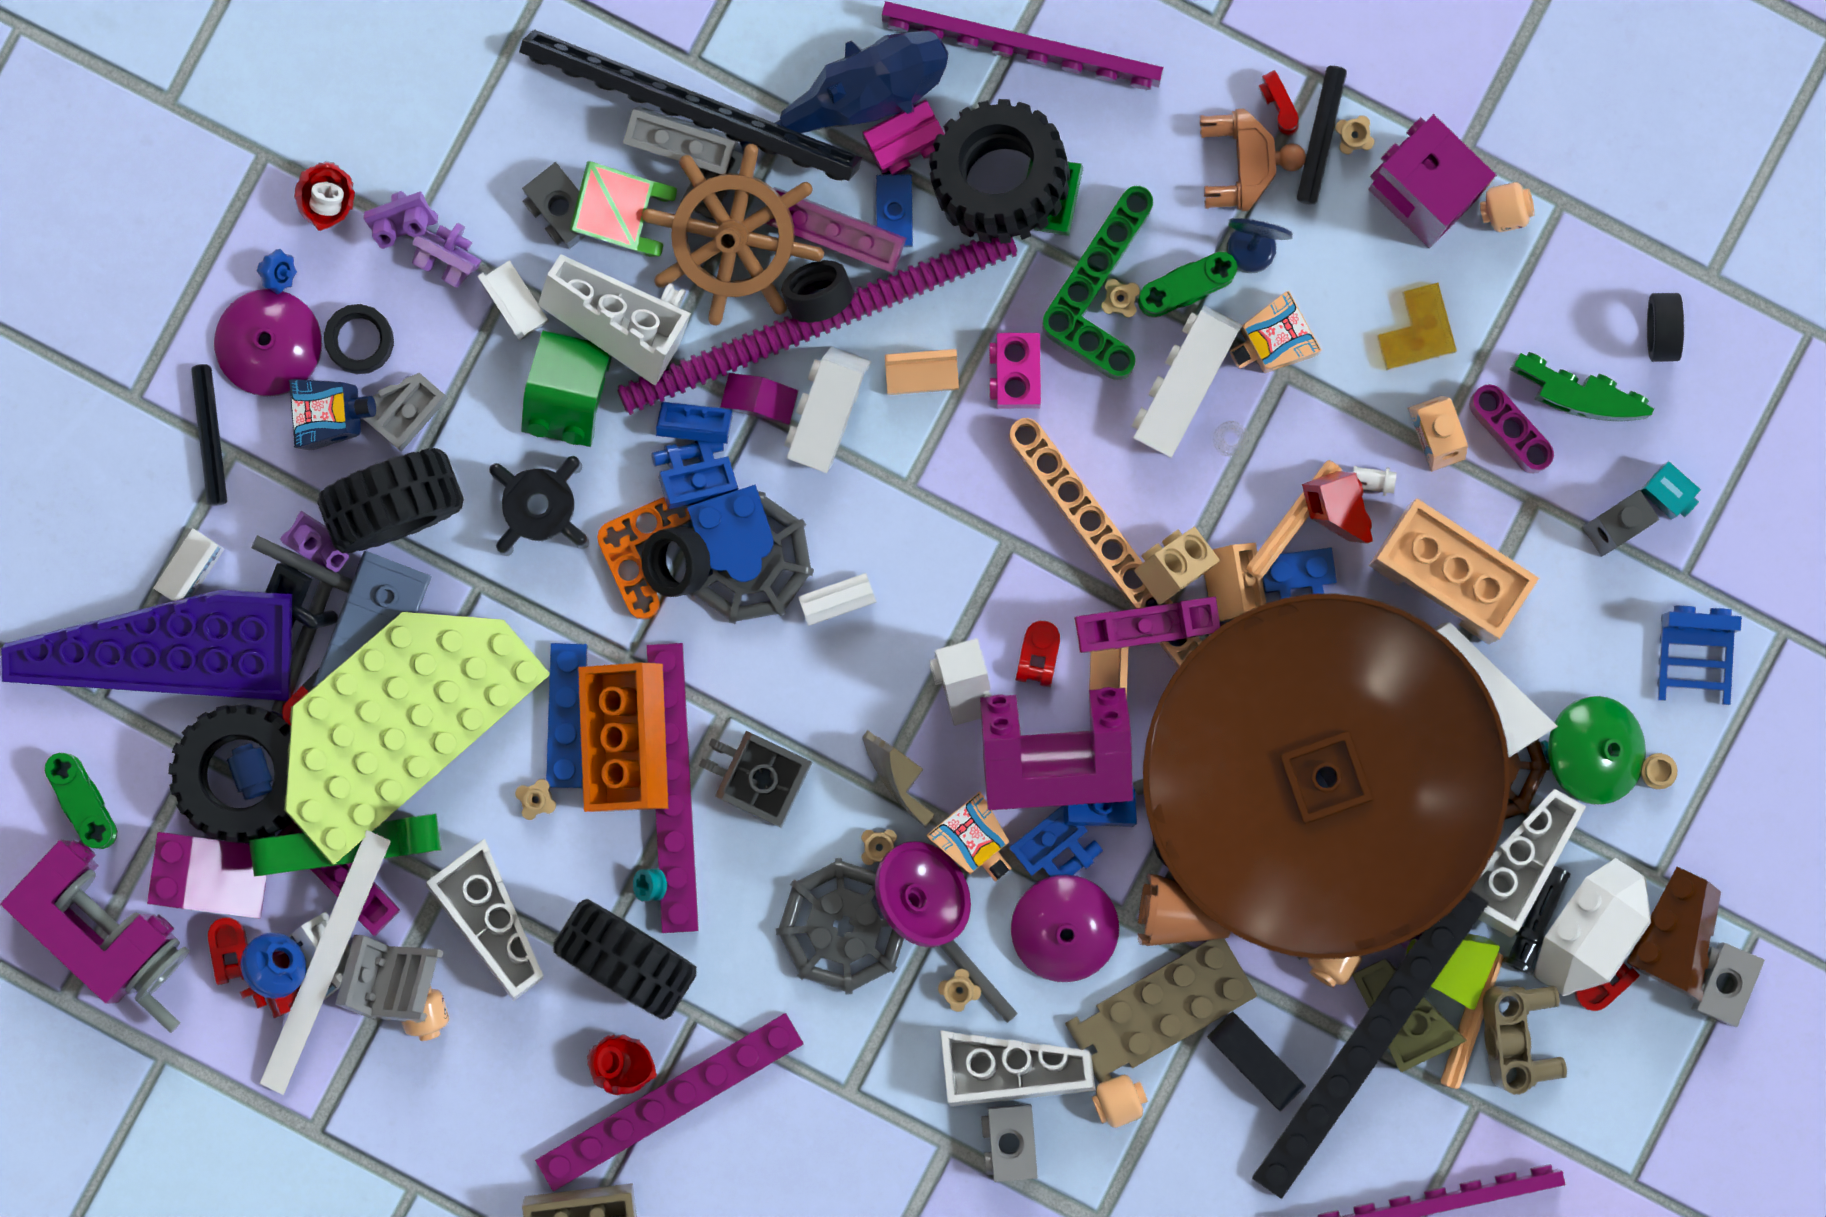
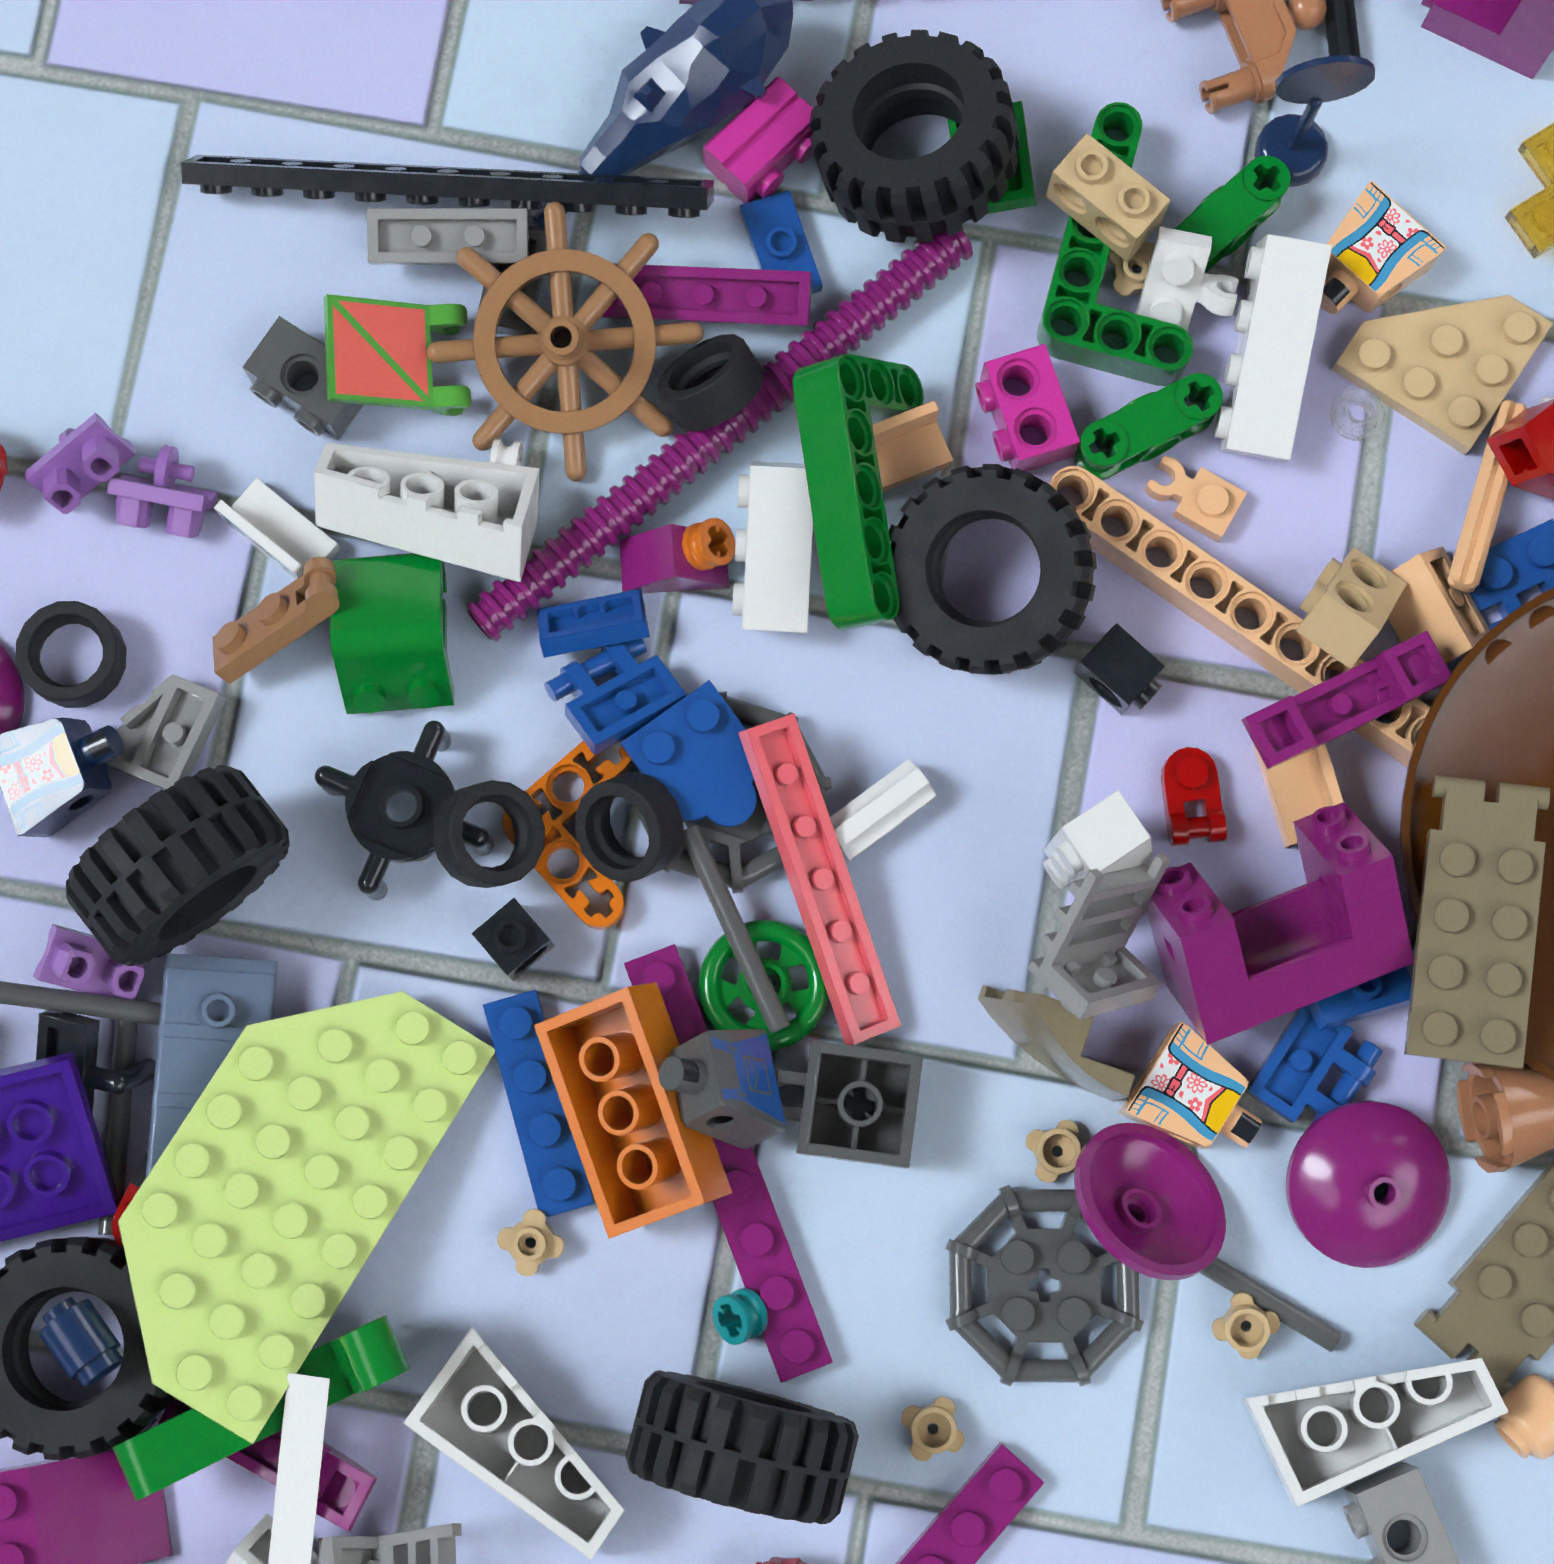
camera: 20 degrees left, 5 degrees down
none -> medium nougat plate [212,557,339,684]
none -> black tyre [432,780,545,888]
none -> black brick [471,898,555,981]
none -> dark grey torso [659,1029,787,1149]
none -> orange bush [682,518,736,571]
none -> dark grey bar [683,824,791,1034]
none -> green plate [699,920,829,1051]
none -> coral plate [738,713,901,1045]
none -> green beam [793,354,924,631]
none -> black tyre [889,464,1097,675]
none -> tan plate [901,1396,964,1461]
none -> light grey plate [1028,854,1171,1020]
none -> tan brick [1045,133,1171,262]
none -> green piece [1074,373,1223,480]
none -> black brick [1074,623,1165,715]
none -> white plate [1136,226,1239,331]
none -> light nougat plate [1144,456,1247,542]
none -> tan plate [1331,295,1553,455]
none -> dark tan hinge [1404,775,1550,1069]

